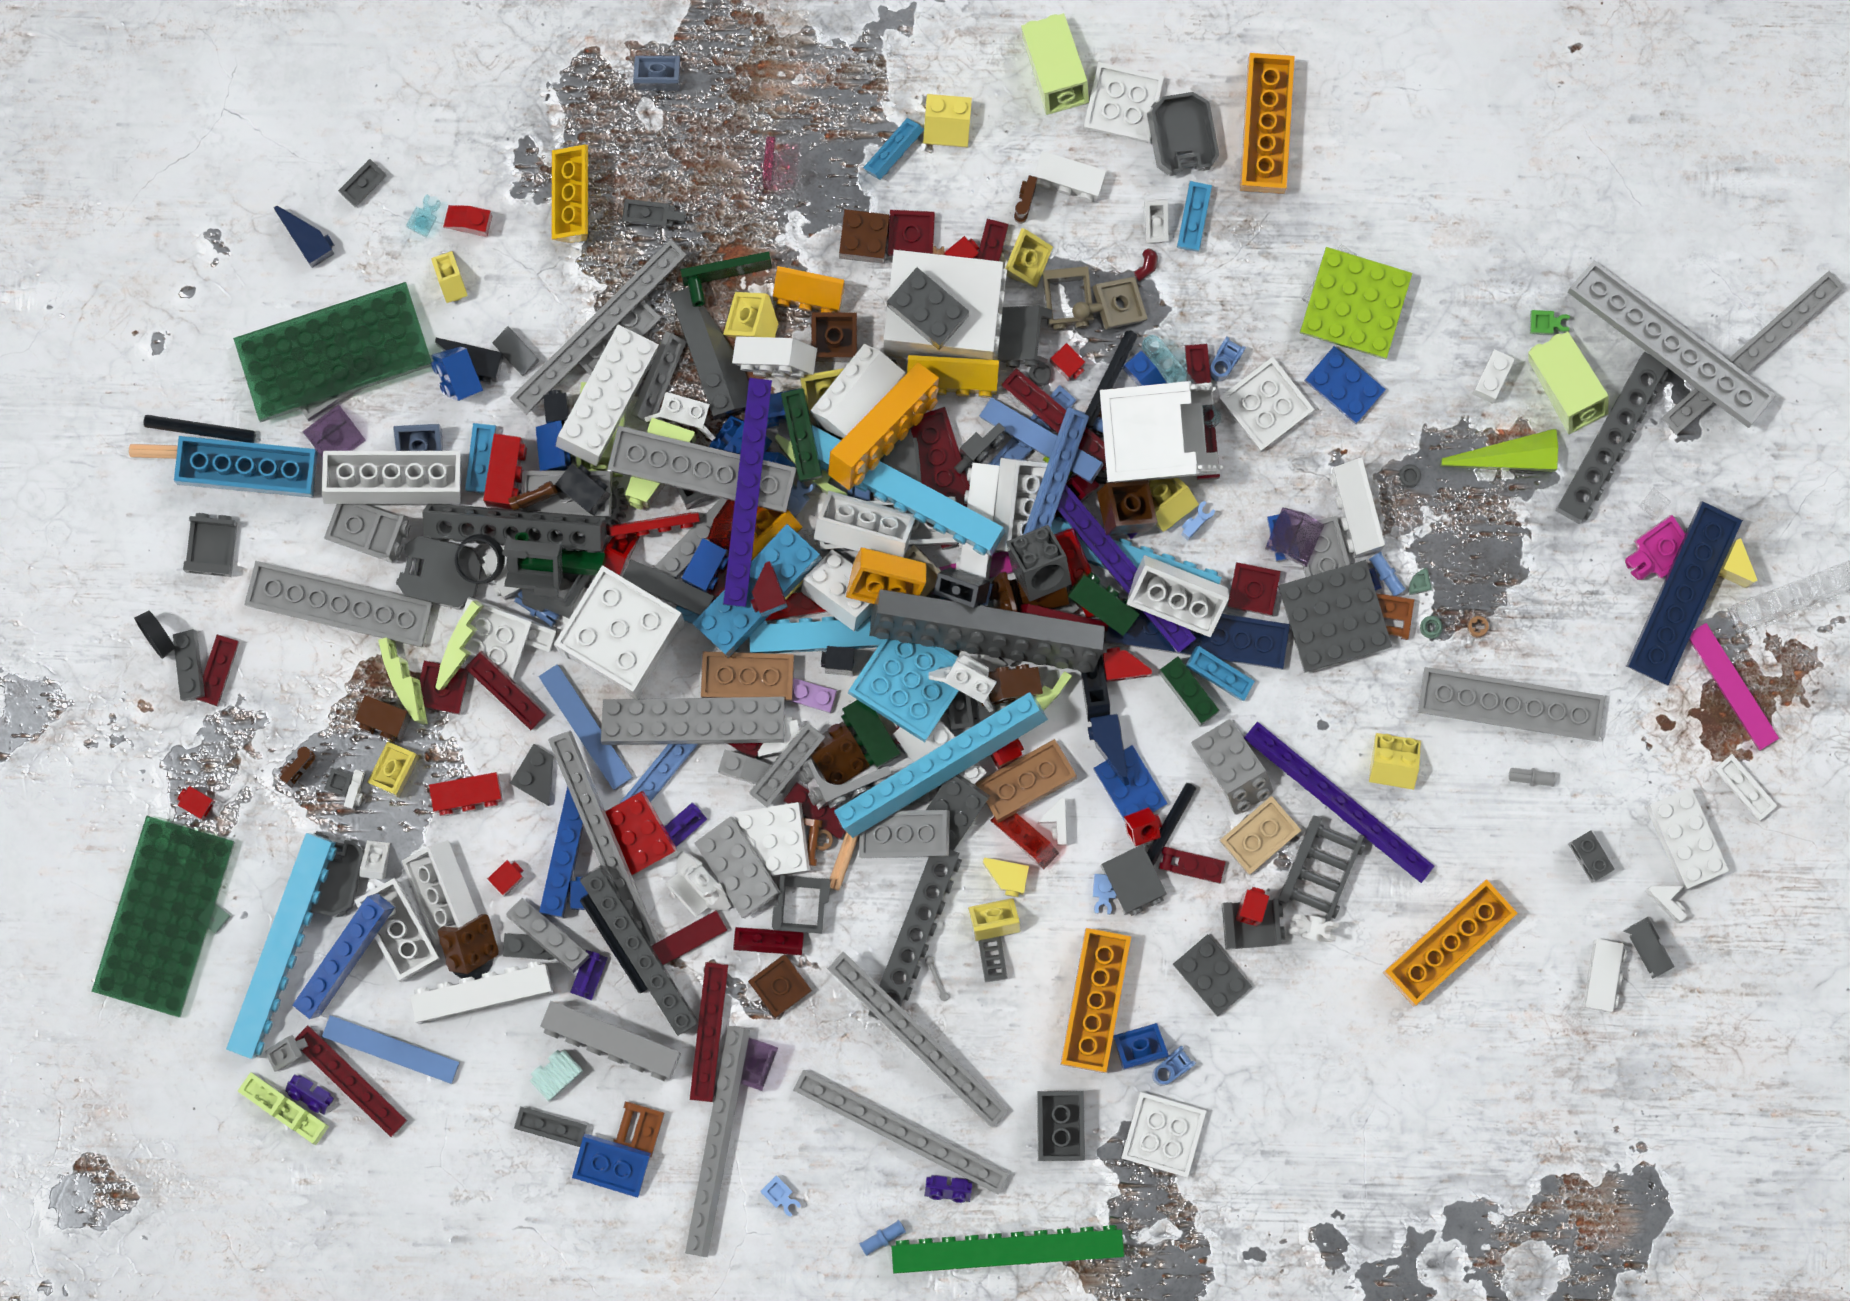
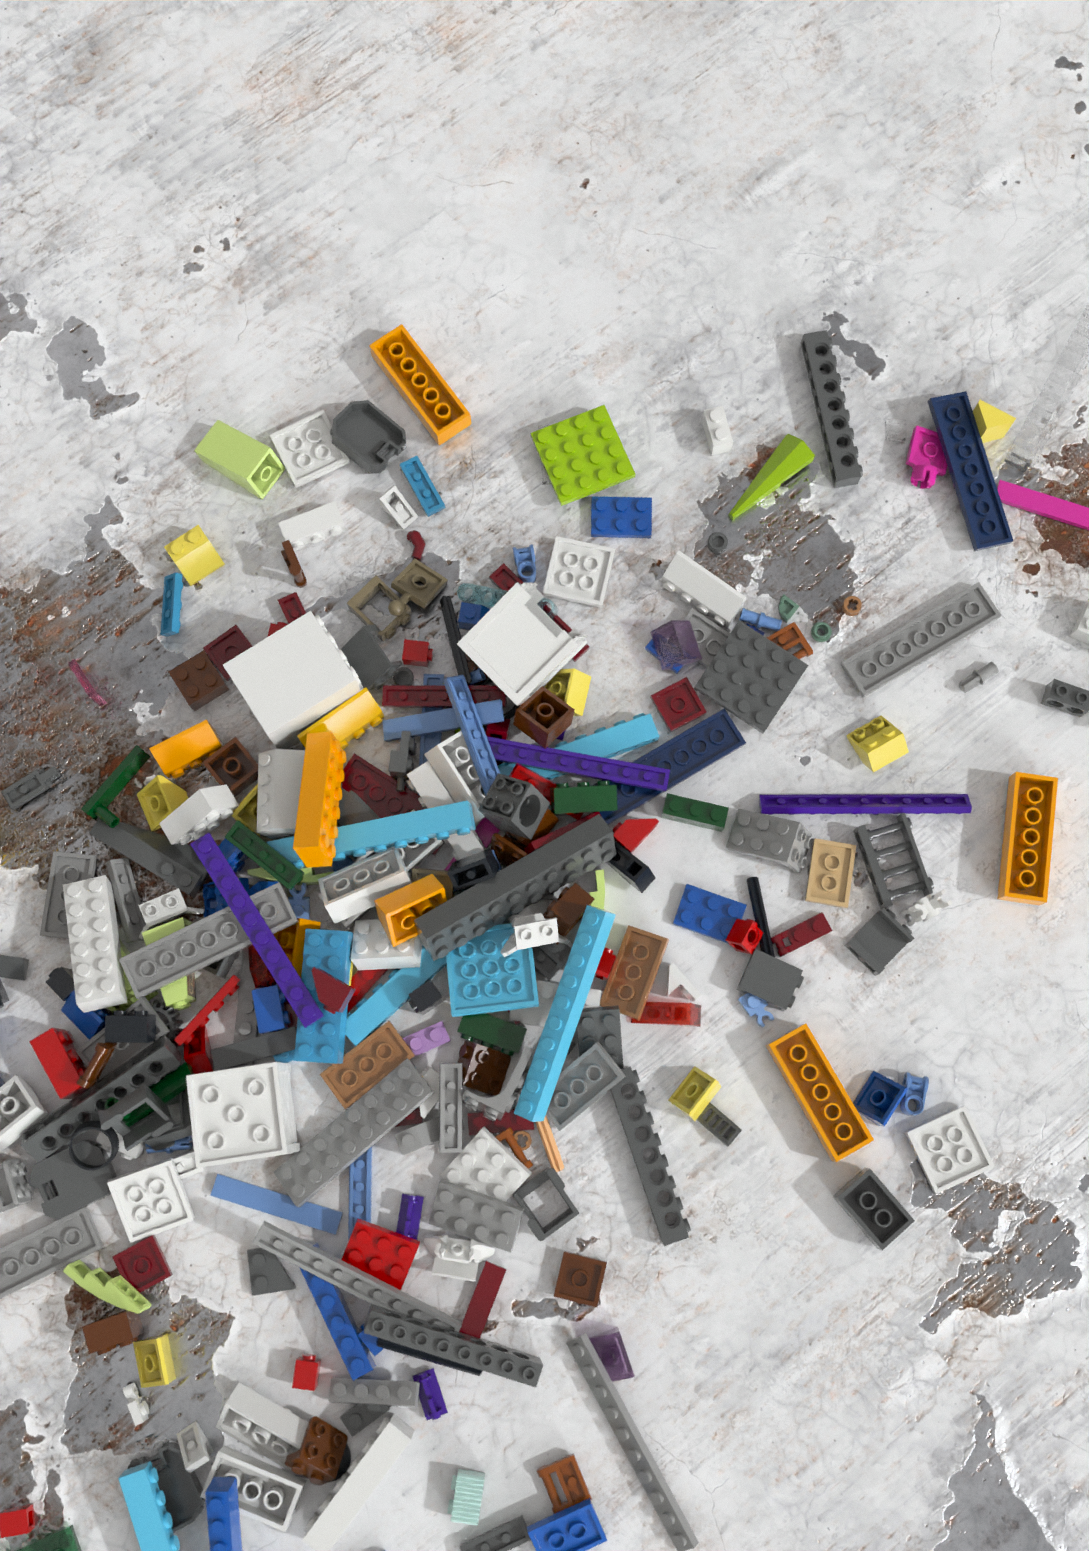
camera: 35 degrees left, 5 degrees down
reddish brown plate [280,746,316,788] -> none
dark grey plate [324,768,353,797] -> none
red brick [429,772,503,816] -> none
yellowish green slope [436,600,484,690] -> none
dark azure plate [465,423,496,493] -> none
dark red tile [465,651,547,730] -> none
light grey plate [510,239,687,415] -> none
light grey brick [540,1001,681,1081] -> none
dark red plate [689,962,729,1102] -> none
dark red plate [733,927,804,955] -> none
light blue plate [760,1175,801,1217] -> none
light grey plate [793,1070,1009,1195] -> none
light grey plate [827,952,1008,1128] -> none
medium blue pin [859,1220,906,1256] -> none
dark grey brick [887,267,969,350] -> none
green brick [891,1225,1124,1274] -> none
dark purple hinge [924,1175,972,1203] -> none
light grey hinge [925,956,949,1001] -> none
light yellow slope [983,858,1029,897] -> none
light yellow slope [1005,228,1053,288] -> none
dark blue slope [1088,714,1129,786] -> none
white slope [1127,555,1229,637] -> none
dark grey plate [1172,934,1252,1017] -> none
light blue plate [1181,501,1215,541] -> none
dark azure plate [1186,646,1255,701] -> none
red brick [1235,887,1269,927] -> none
yellowish green slope [1528,331,1609,434] -> none
bright green plate [1530,310,1570,335] -> none
light grey plate [1567,260,1775,428] -> none
light grey plate [1661,271,1844,435] -> none

